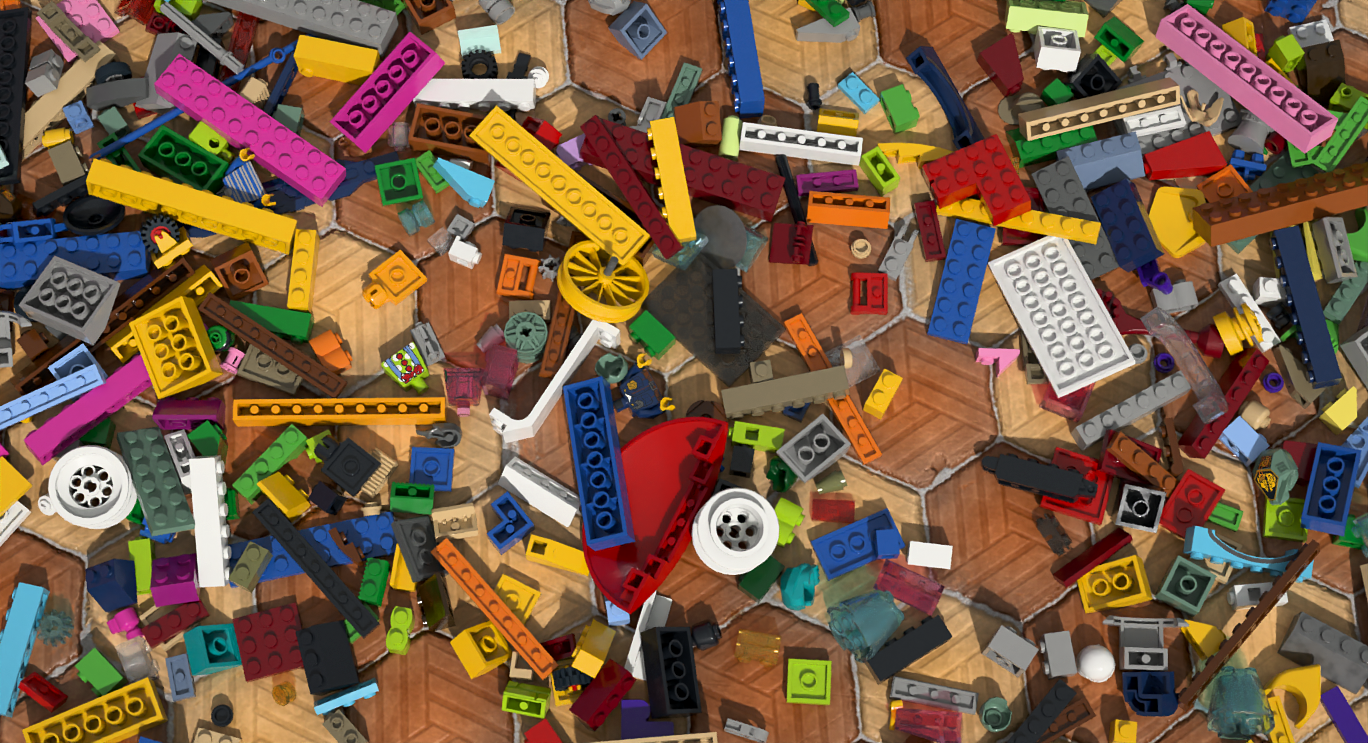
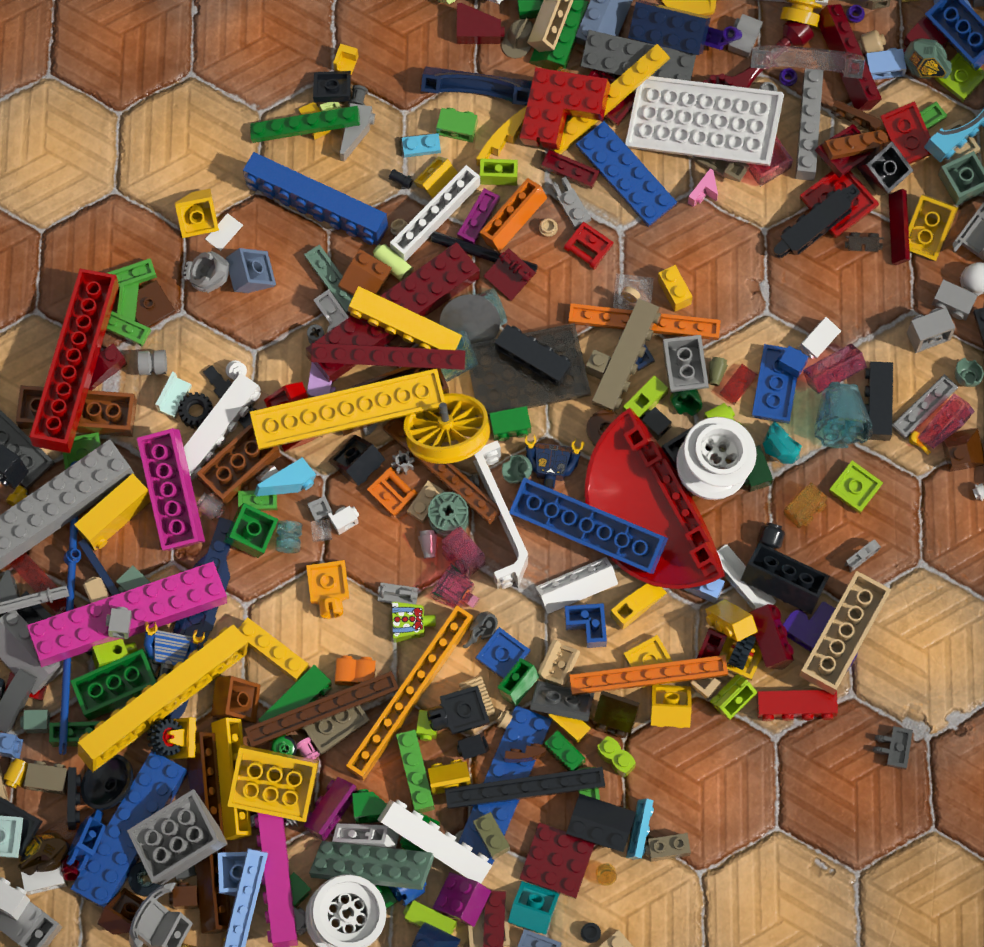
camera: 50 degrees left, 0 degrees up
none -> light grey brick [106,607,132,639]

